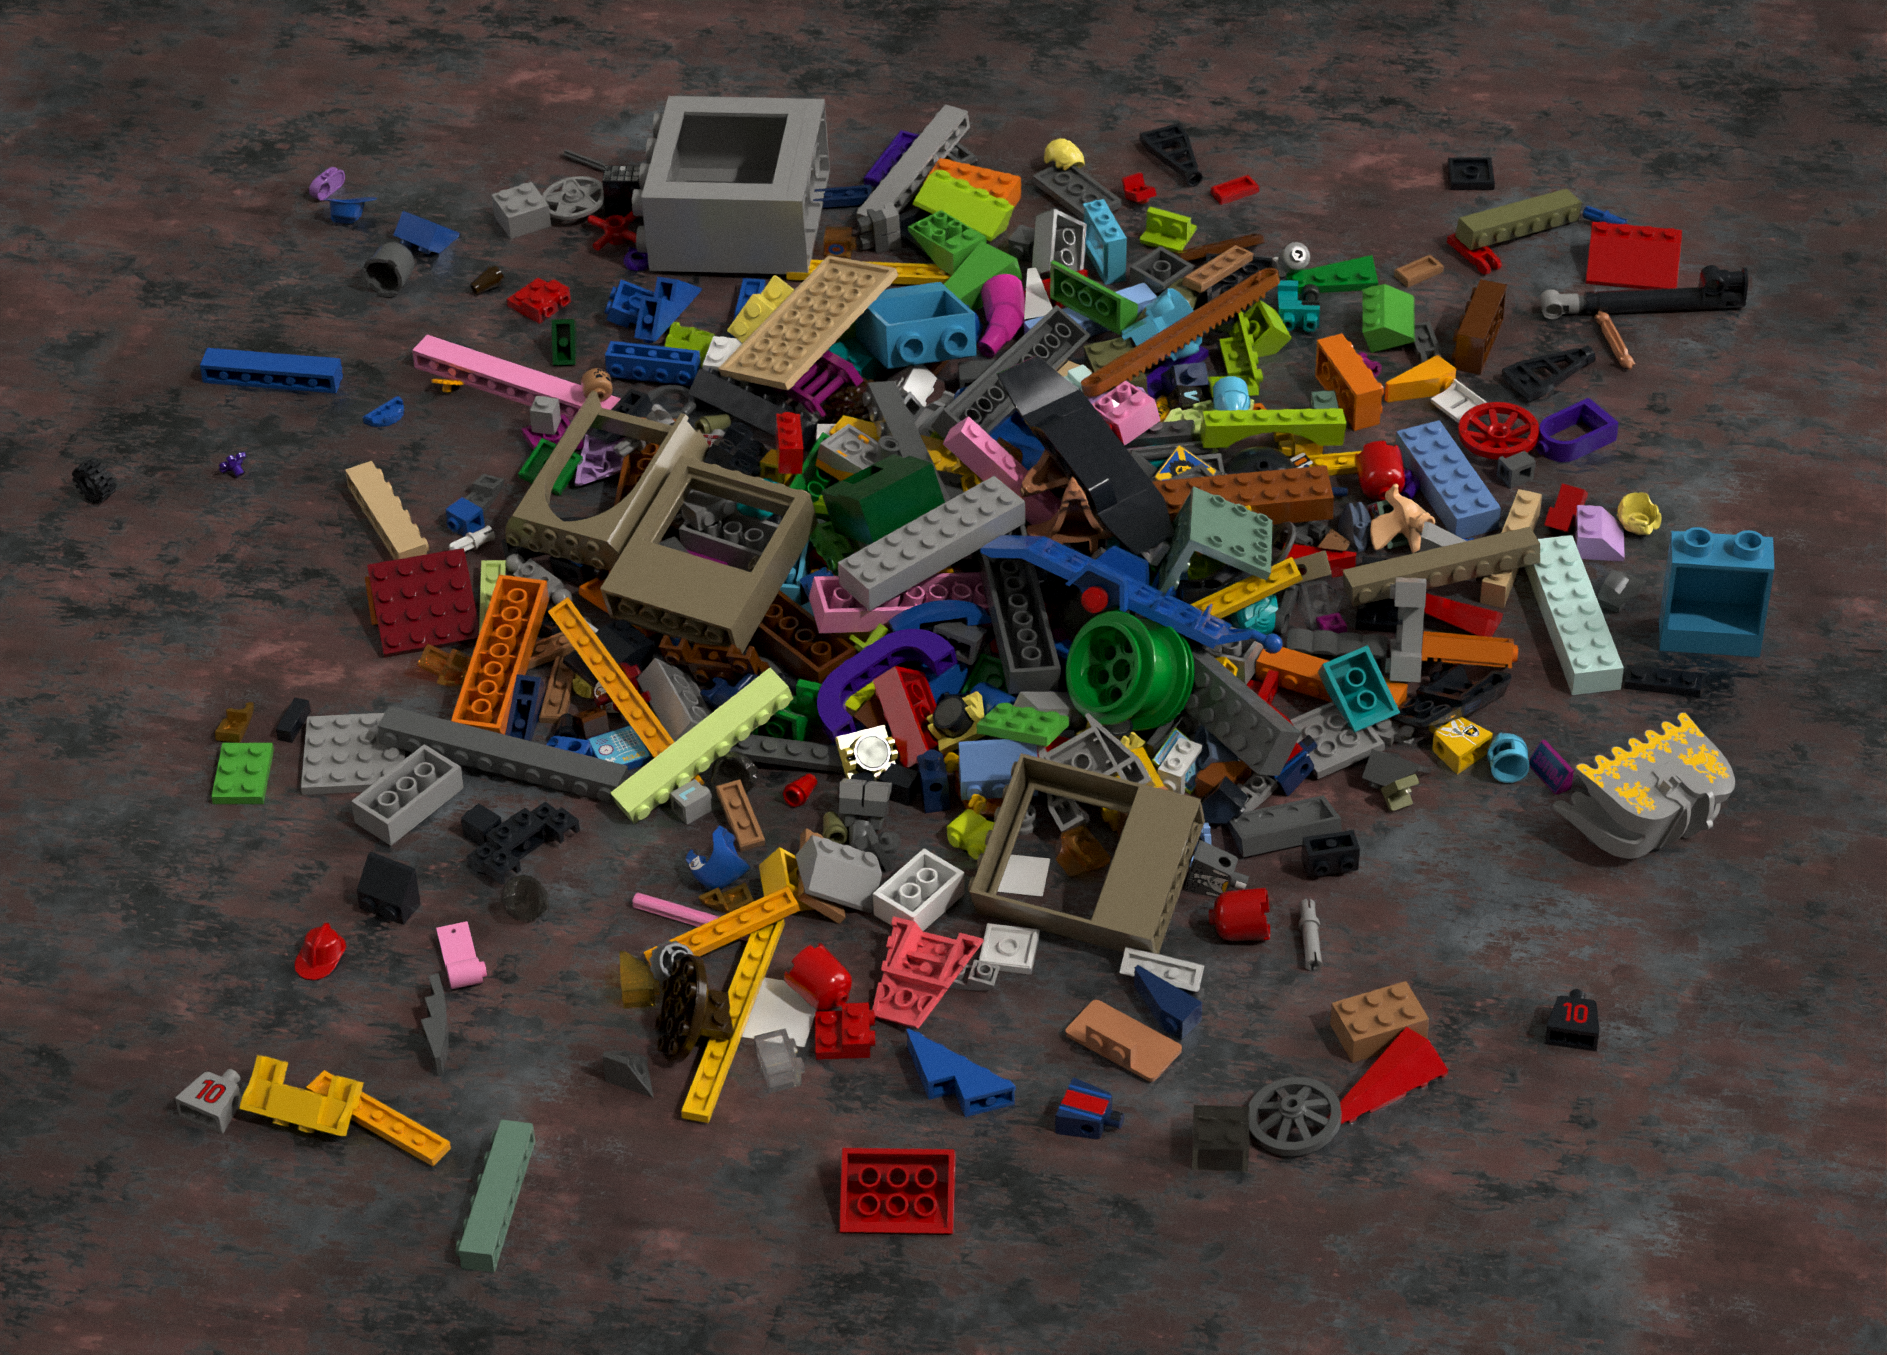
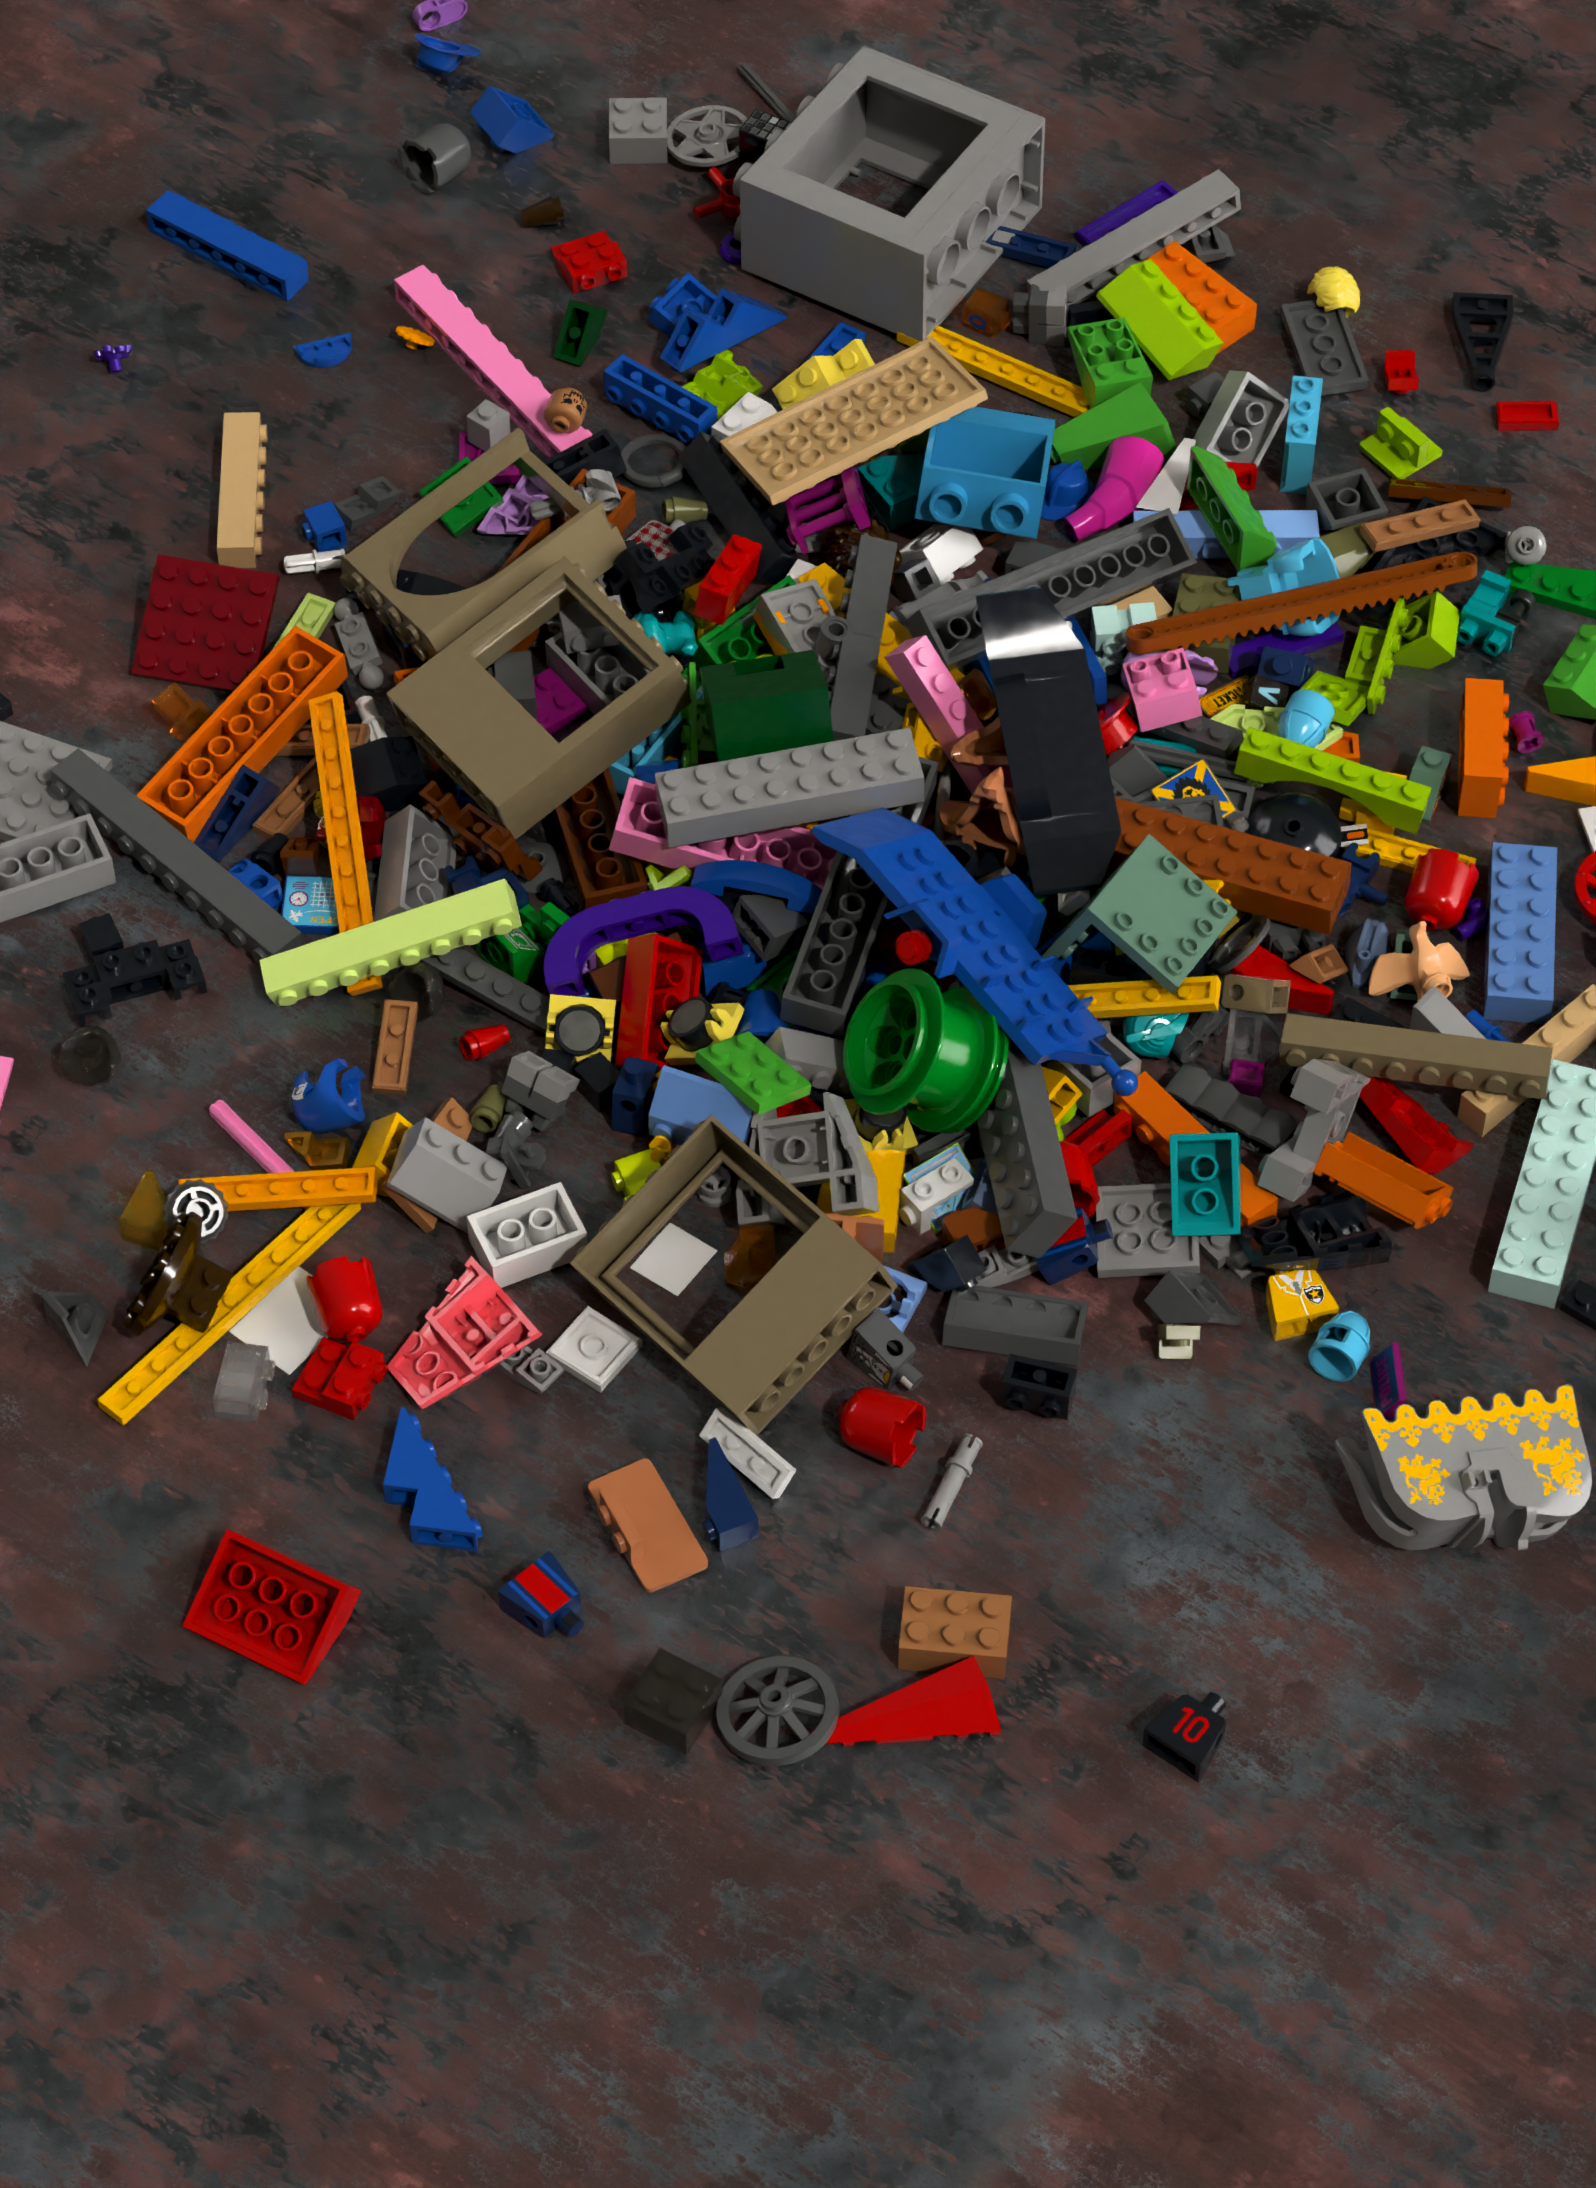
camera: 25 degrees right, 10 degrees up
light grey brick [670,779,712,825] -> none

